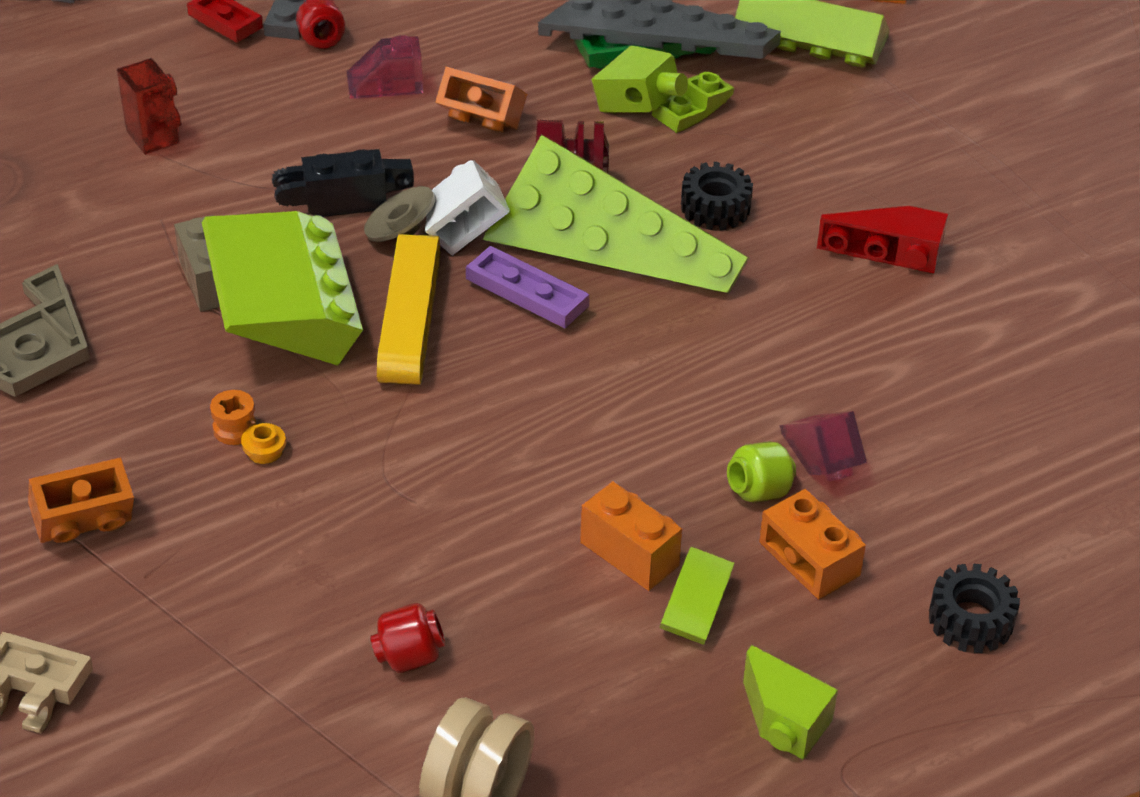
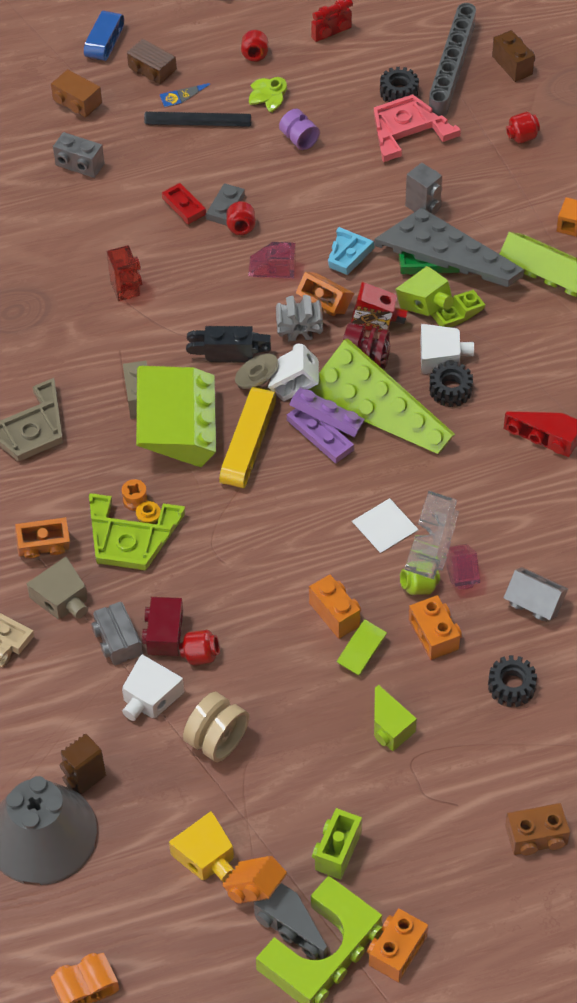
camera: 15 degrees right, 10 degrees up
none -> dark tan torso [26,557,88,619]
none -> lime wing [89,493,185,570]
none -> flat silver brick [91,602,143,665]
none -> white torso [122,655,184,721]
none -> dark red brick [142,597,184,656]
none -> light grey gear [276,295,323,341]
none -> medium lavender plate [289,387,365,437]
none -> medium azure wing [328,227,375,275]
none -> red torso [351,282,408,332]
none -> white sticker [352,498,418,553]
none -> clear arch [404,491,459,579]
none -> white torso [420,324,474,374]
none -> flat silver brick [504,567,568,621]

